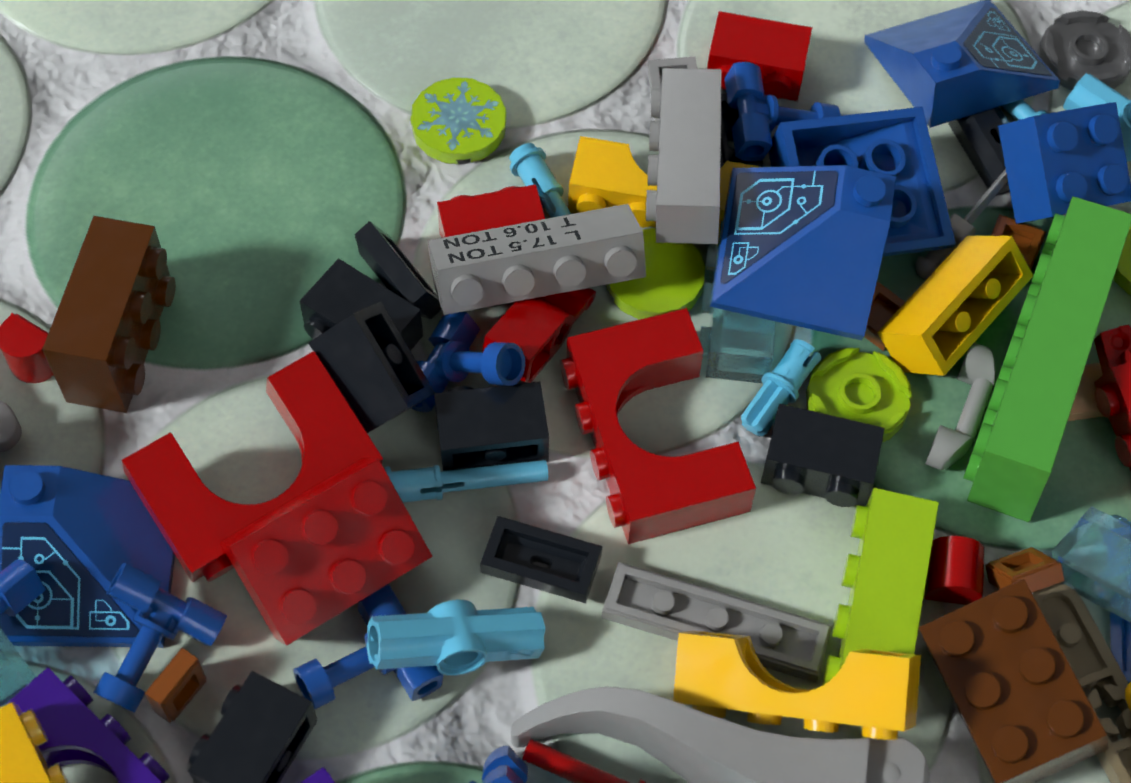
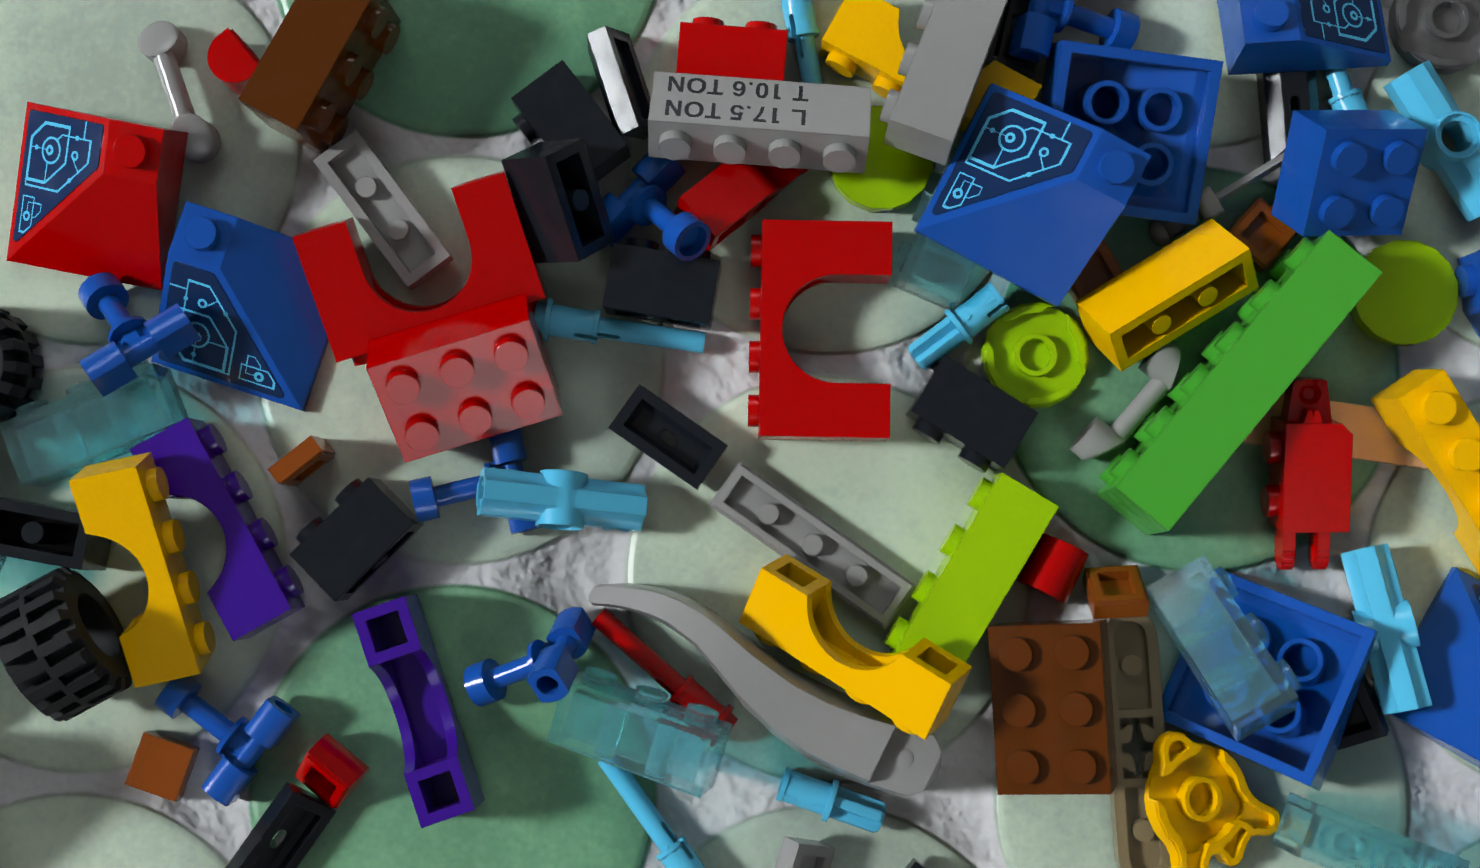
camera: 20 degrees right, 25 degrees up
blue bar [93,563,227,713] -> none
none -> light grey plate [313,129,454,291]

